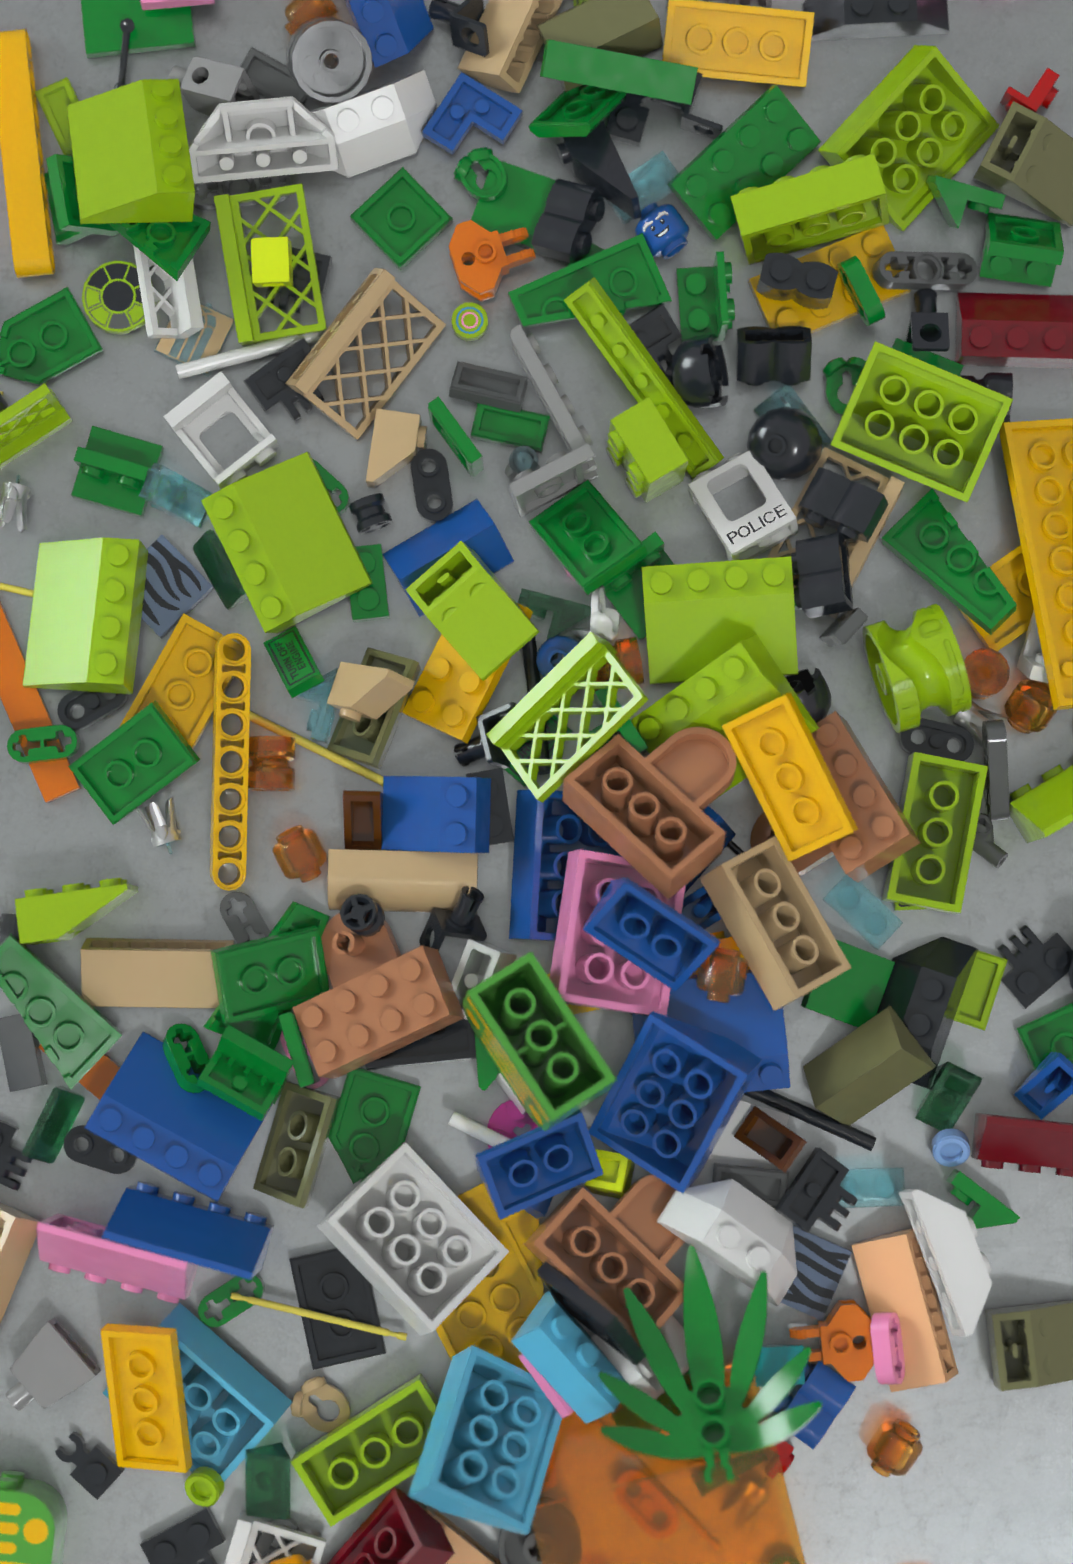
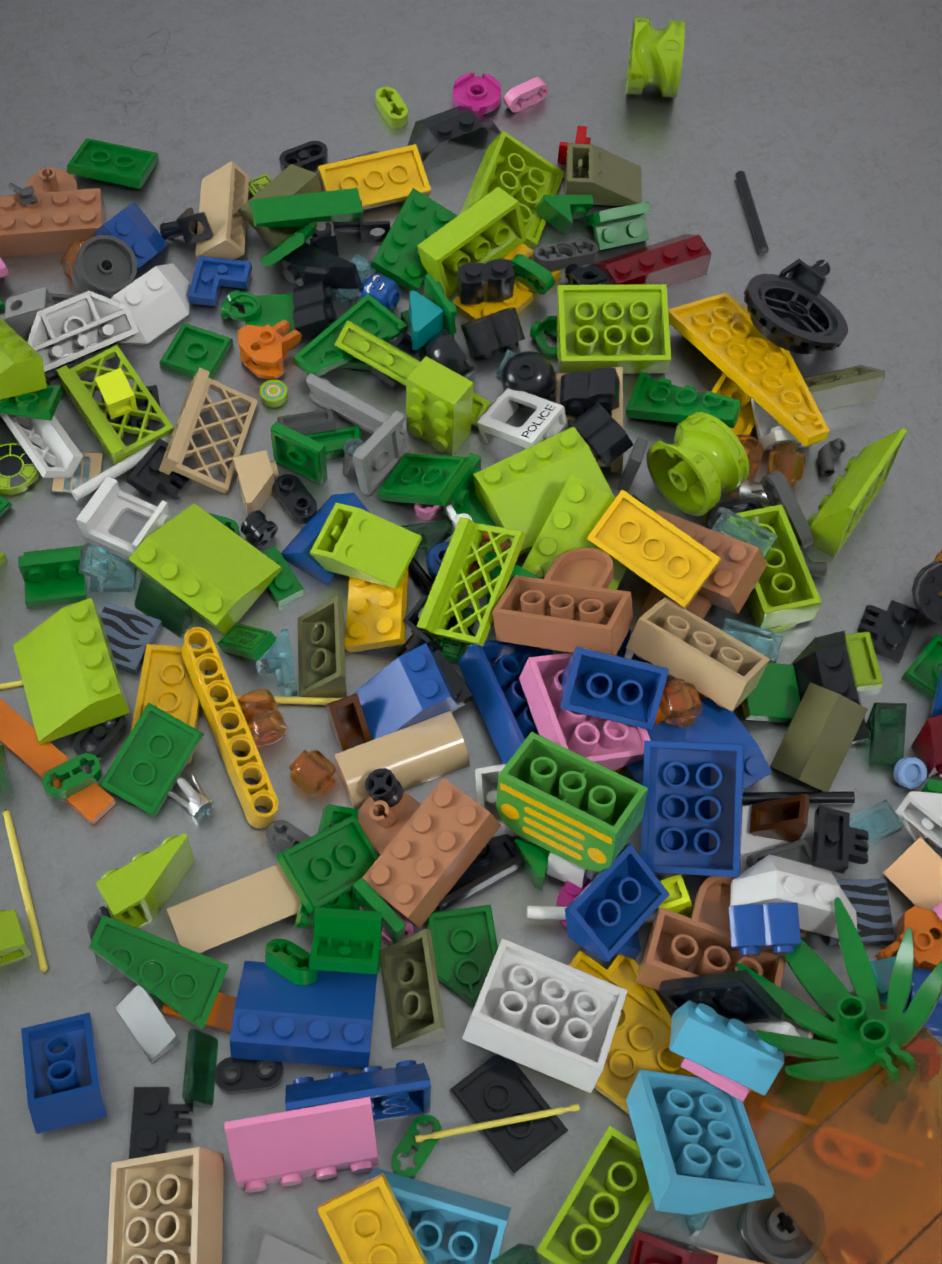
camera: 30 degrees left, 25 degrees down
tan piece [291,1376,350,1433] -> none
tan slope [326,662,415,722] -> none
black bracket [419,886,487,951] -> none
none -> teal slope [409,291,444,350]
none -> clear light blue plate [711,508,778,559]
none -> blue brick [729,902,801,957]

